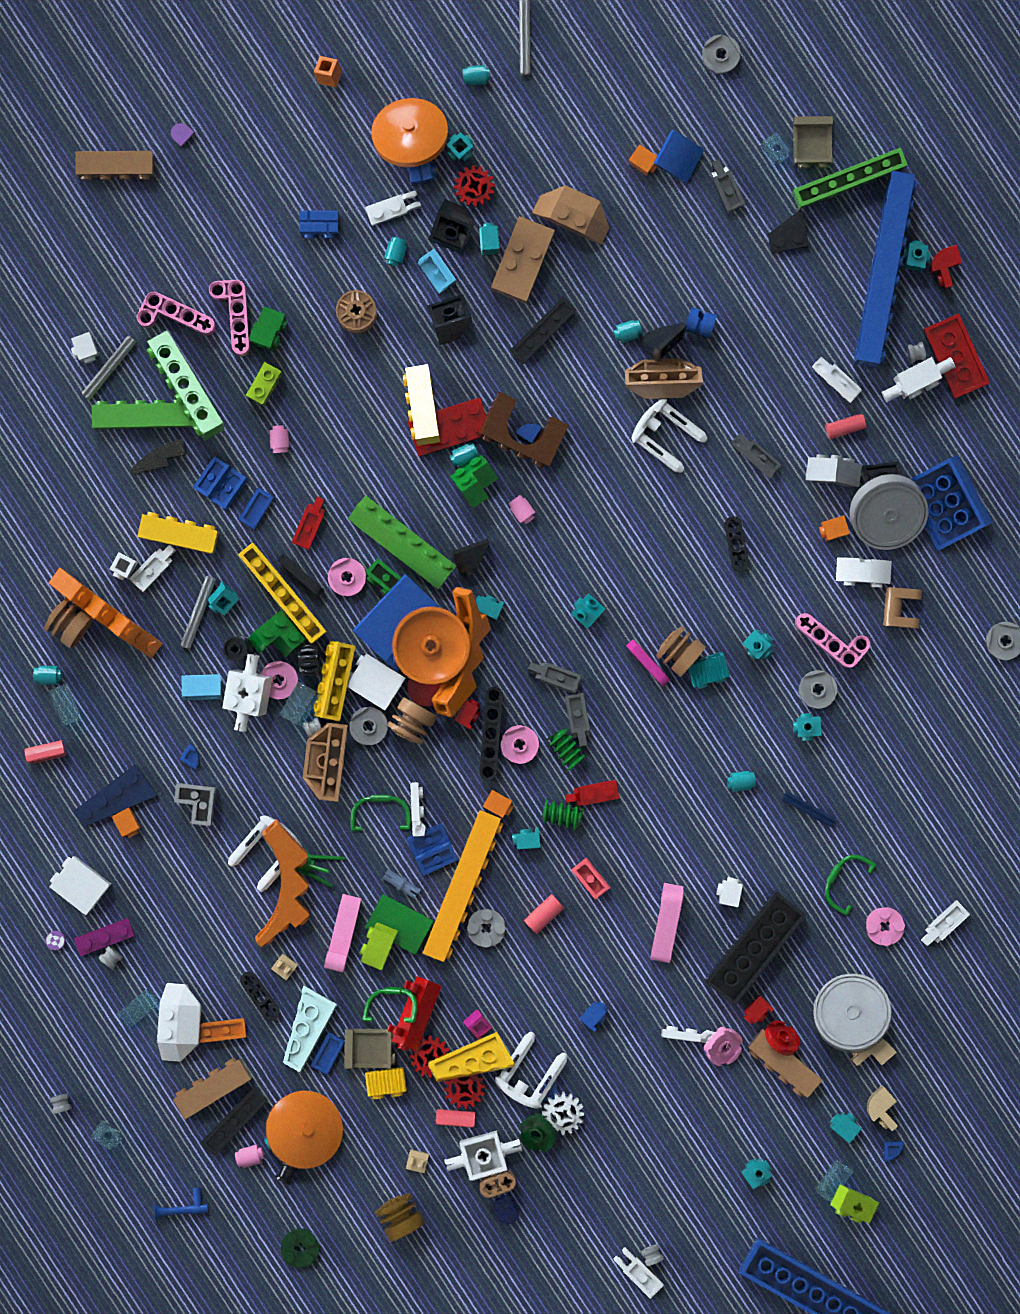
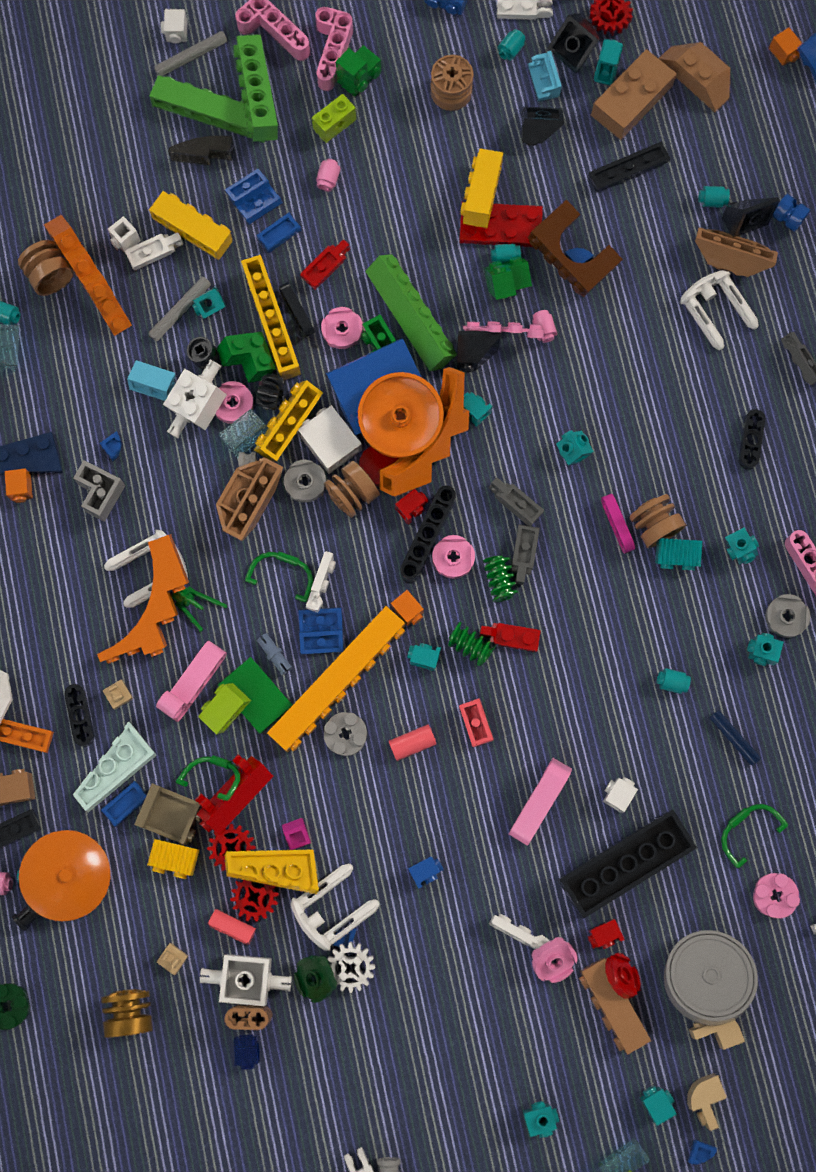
camera: 20 degrees right, 10 degrees down
none -> bright pink plant [463,321,544,338]

